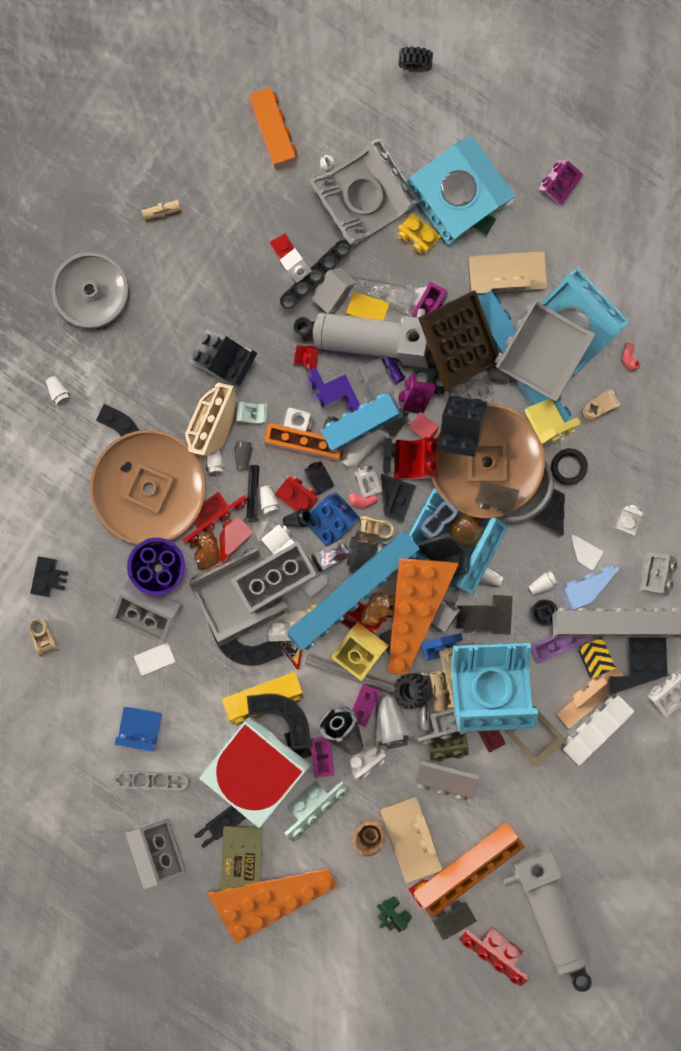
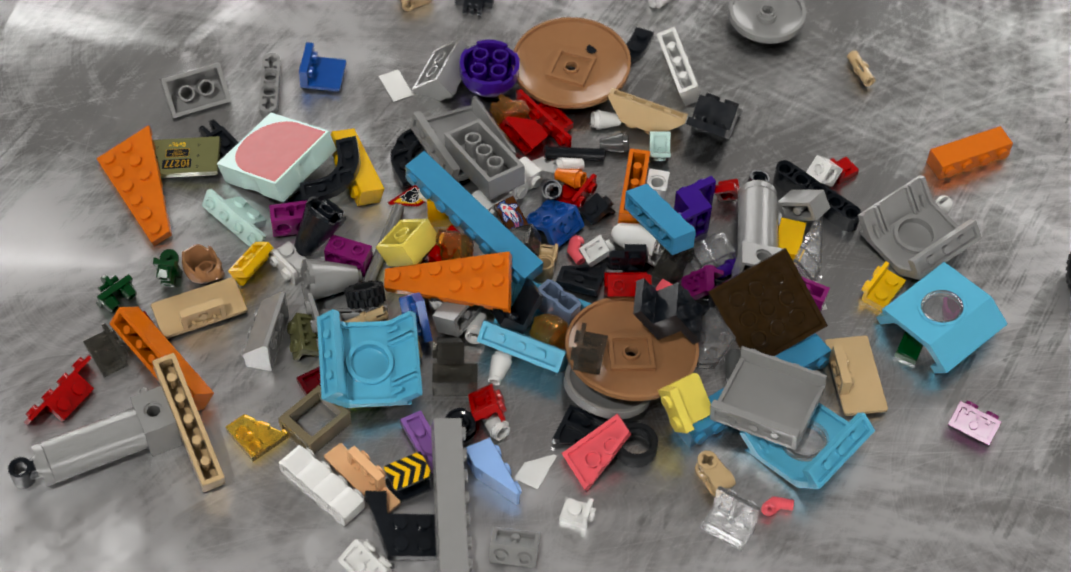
camera: 80 degrees right, 30 degrees down
none -> tan brick [152,353,225,493]
none -> dark green hips [153,249,183,287]
none -> clear yellow wing [225,414,289,462]
none -> yellow bracket [228,242,273,286]
none -> red bracket [468,383,507,422]
none -> orange cone [554,168,587,189]
none -> coral wing [562,414,631,492]
none -> white brick [657,26,702,106]
none -> clear bracket [701,486,761,551]

